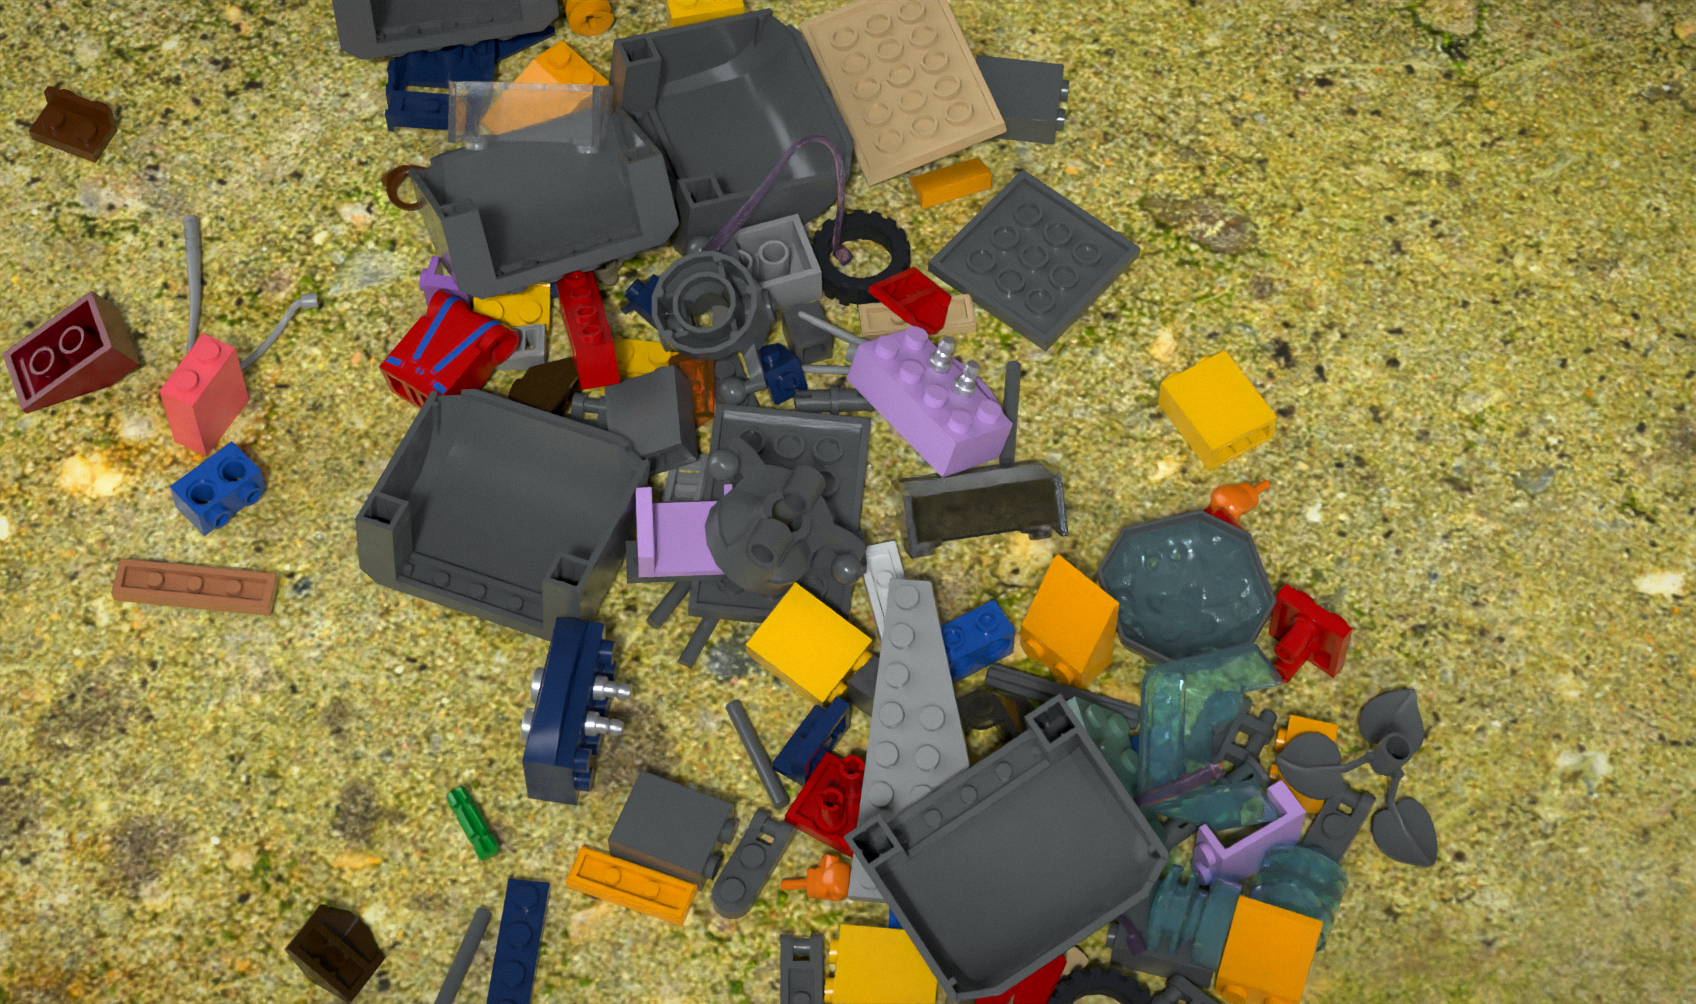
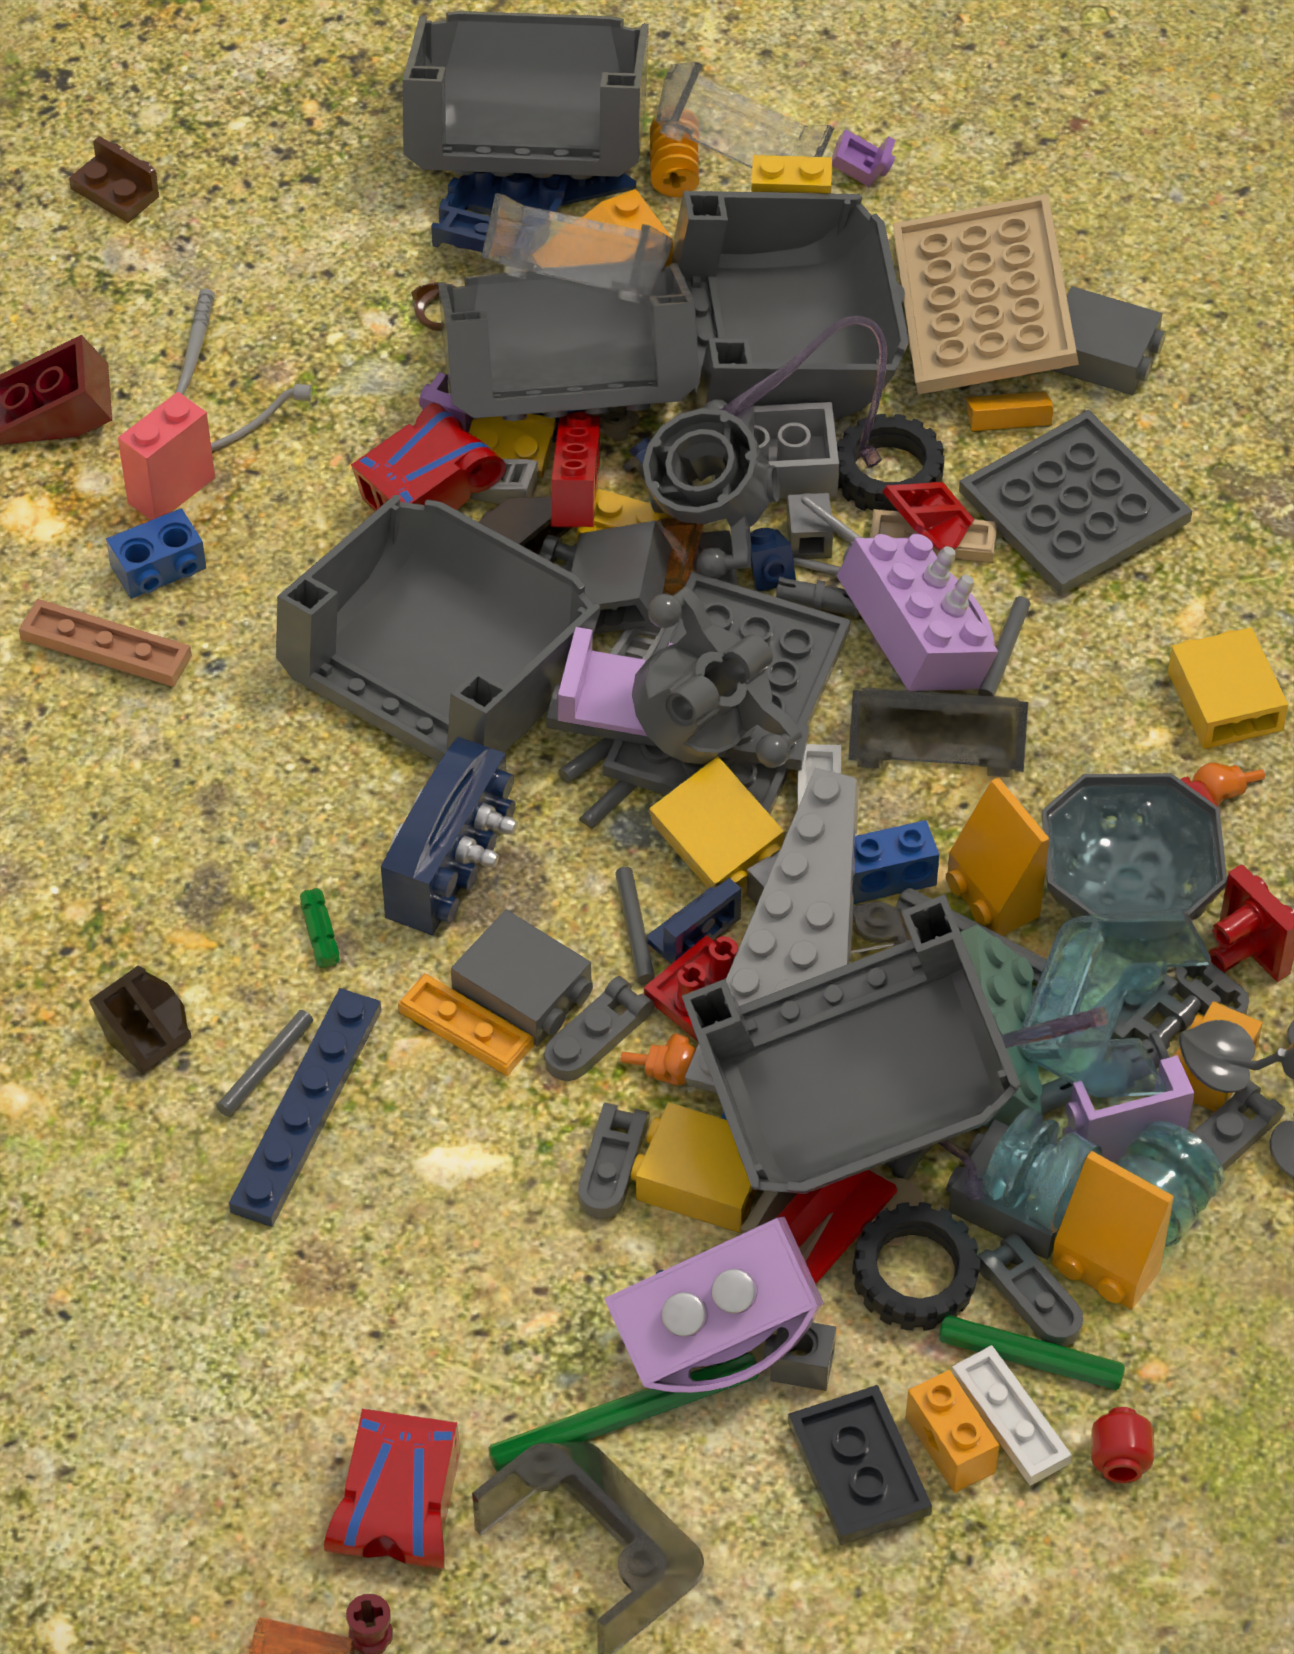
camera: 15 degrees right, 5 degrees down
none -> dark grey beam [1174,956,1249,1016]

